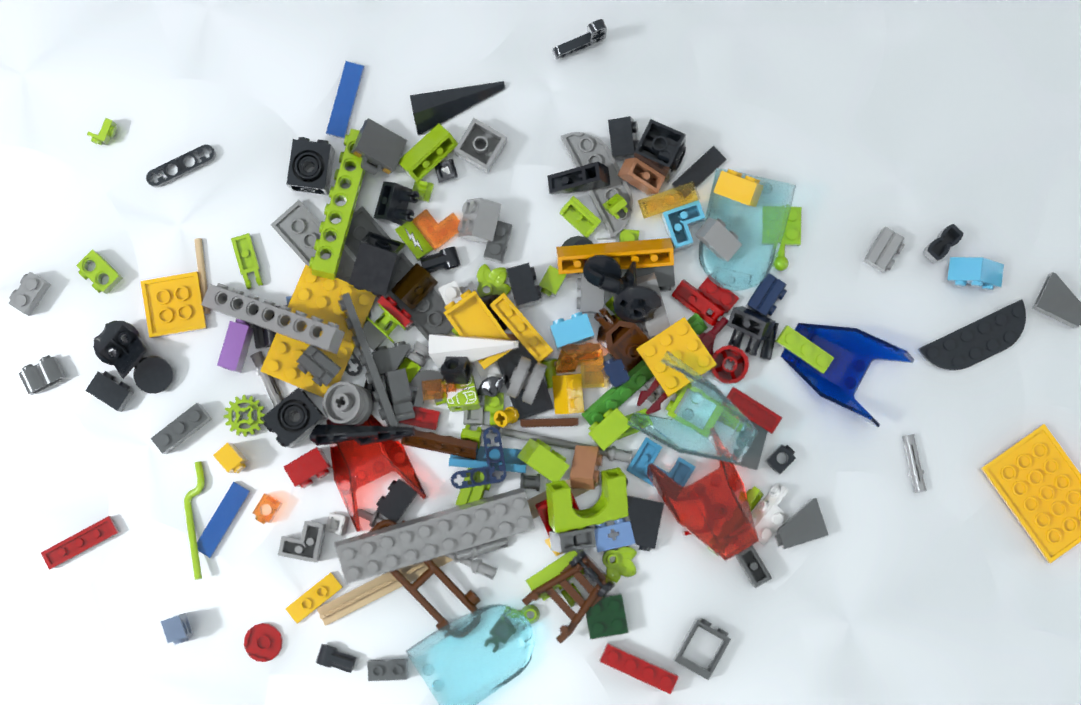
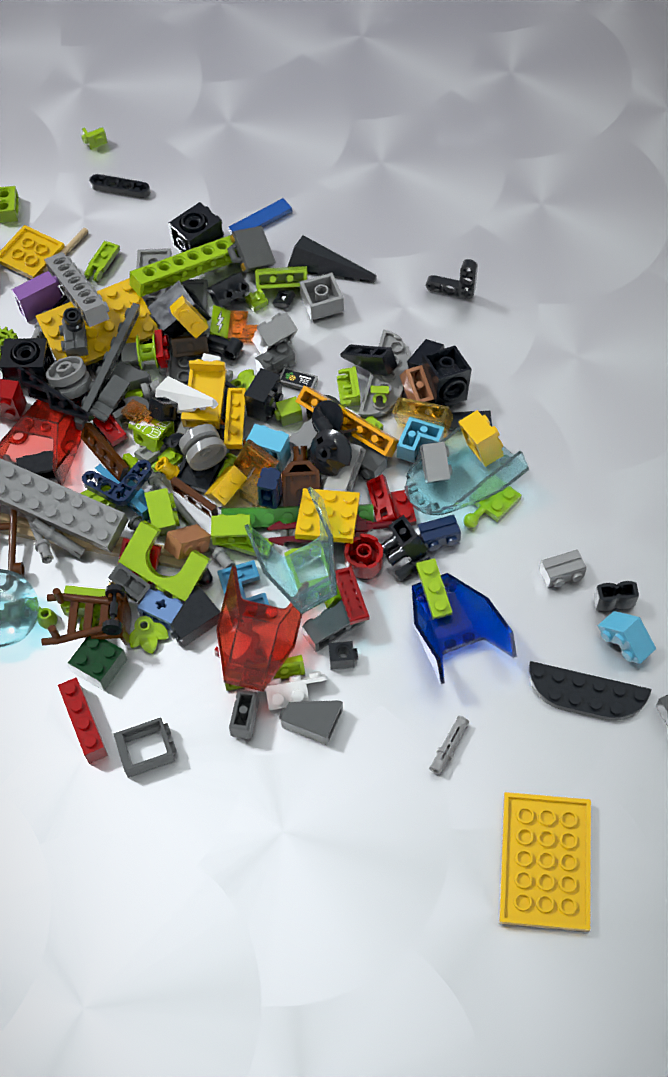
camera: 40 degrees right, 25 degrees down
none -> black wheel [63,307,83,332]
none -> yellow brick [170,295,209,339]
none -> tile [280,367,318,390]

